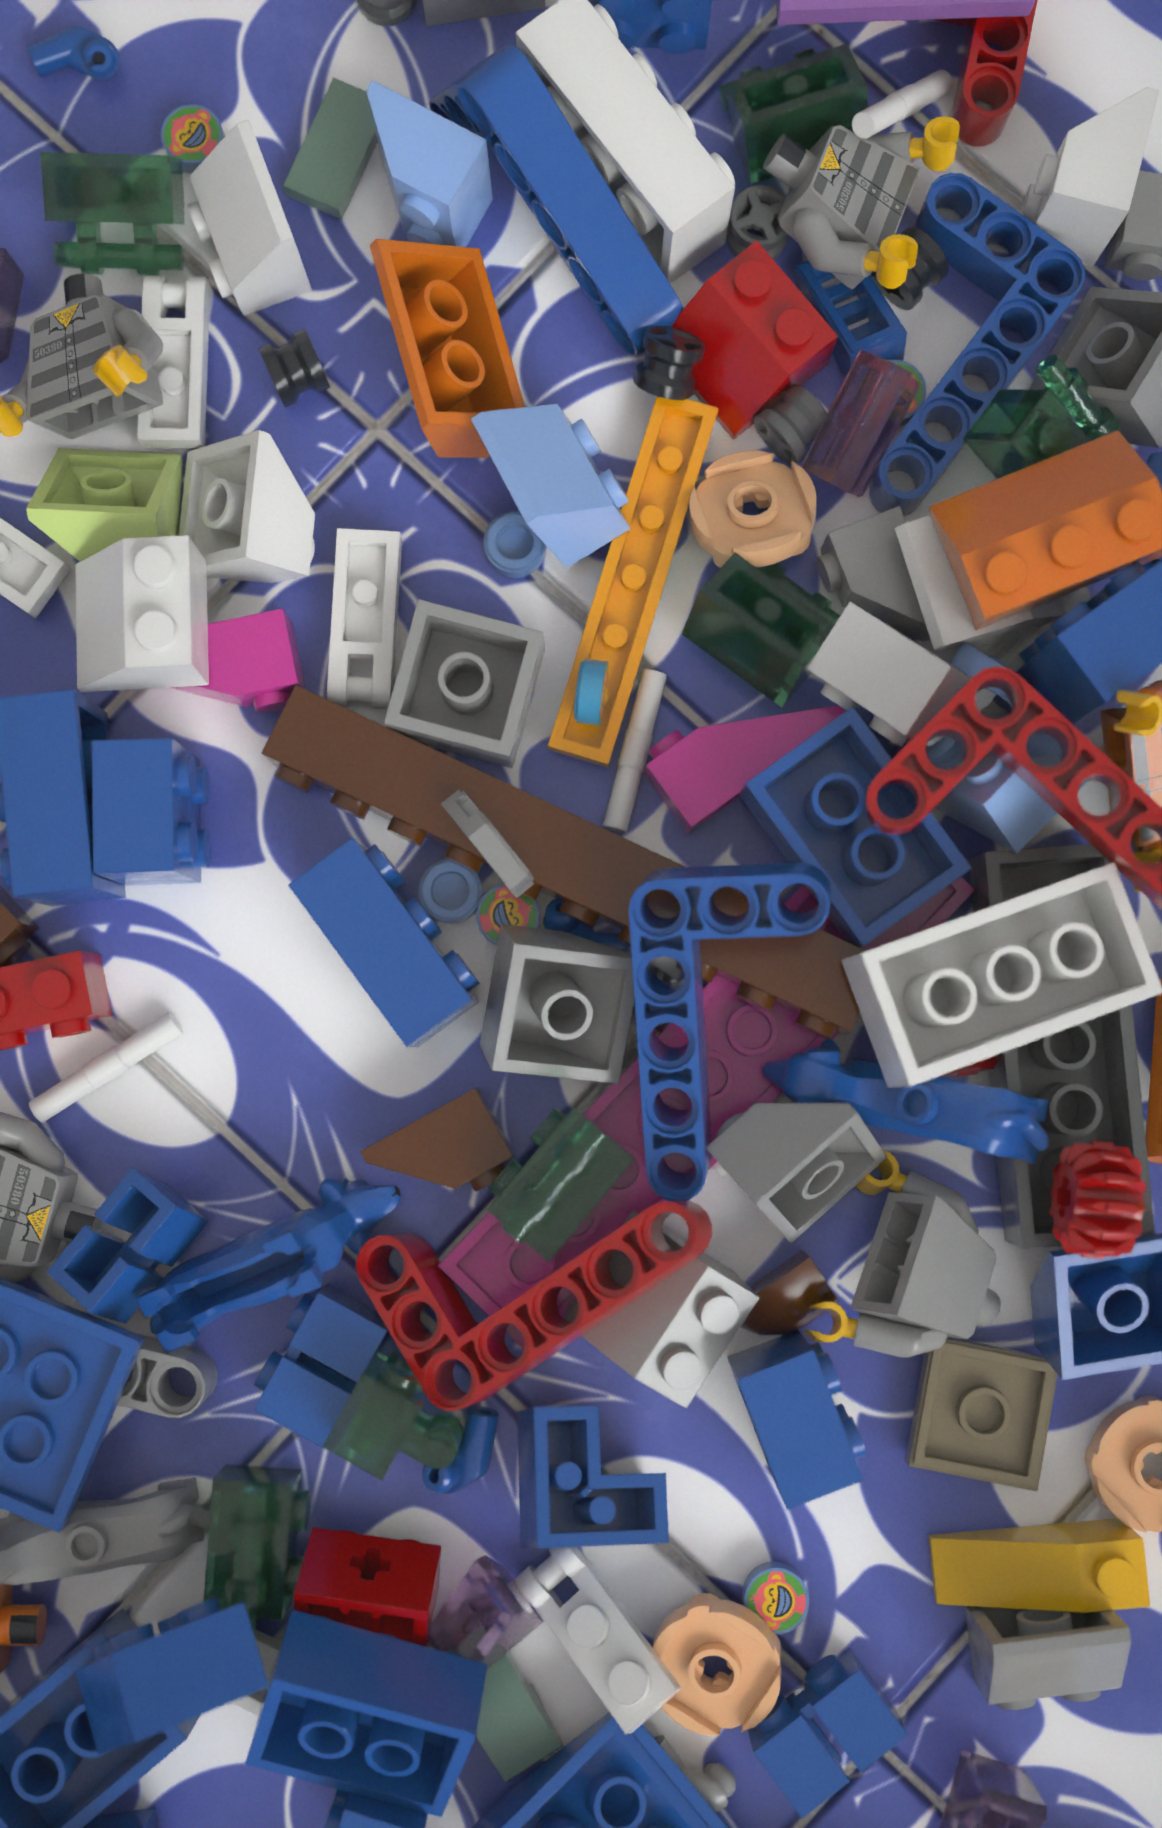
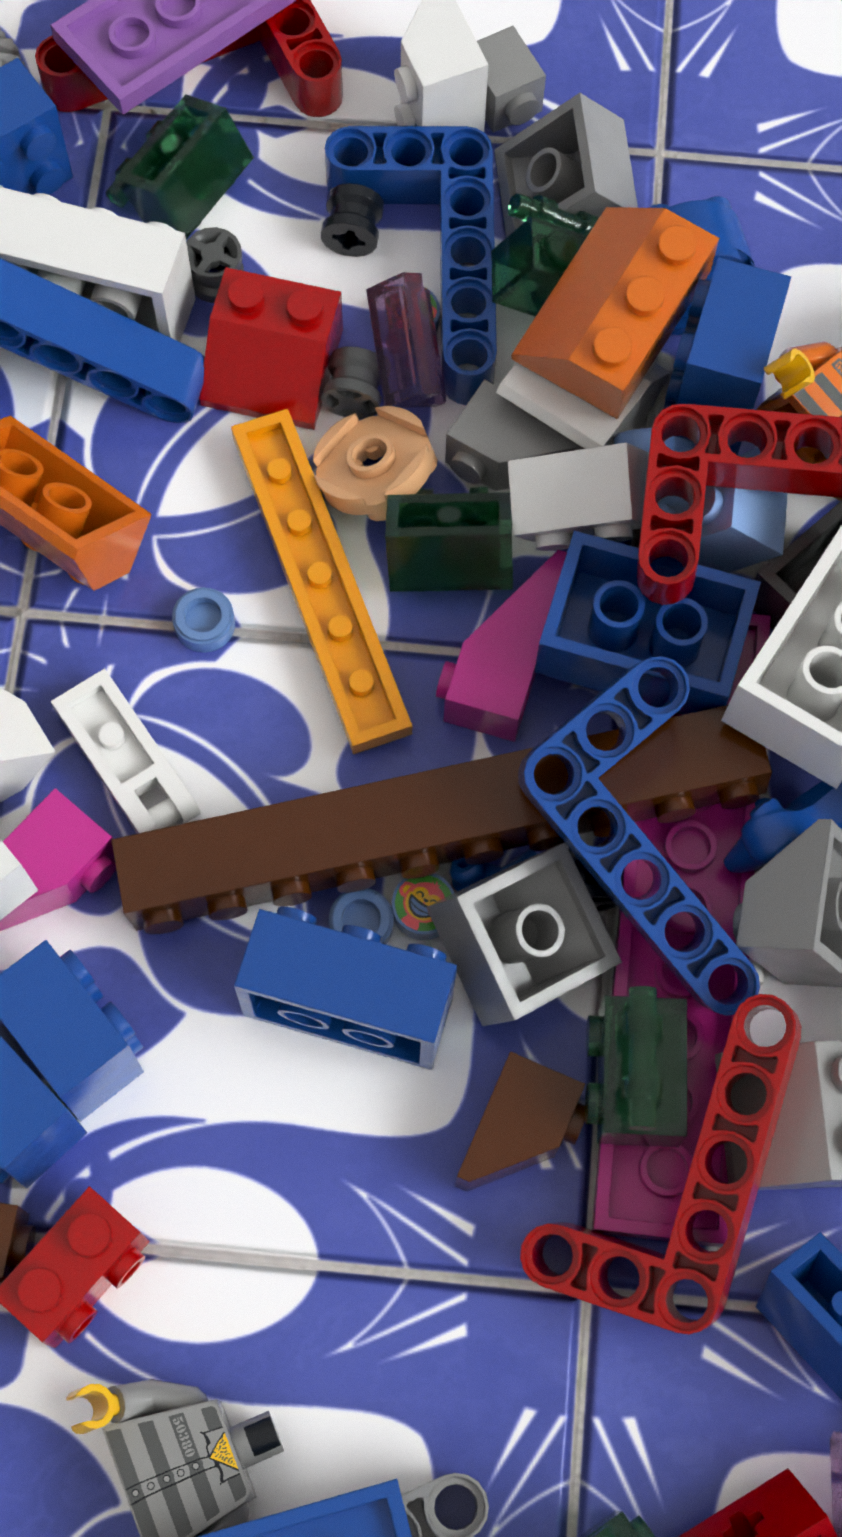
camera: 40 degrees left, 15 degrees down
white piece [28,1012,183,1123] -> none
blue piece [46,1167,209,1324] -> none
blue animal [135,1178,401,1353] -> none
blue piece [254,1284,388,1448] -> none
clear green brick [323,1351,463,1480] -> none
light grey brick [384,599,545,768] -> none
blue arm [422,1406,499,1494] -> none
light grey tile [441,790,534,898] -> none
light blue slope [471,404,631,568] -> none
dark azure tile [574,659,608,726] -> none
white piece [603,669,667,833] -> none
black wheel [633,326,706,400] -> none
torso [763,116,960,290] -> none
blue slope [794,260,907,384] -> none
white piece [852,70,953,139] -> none

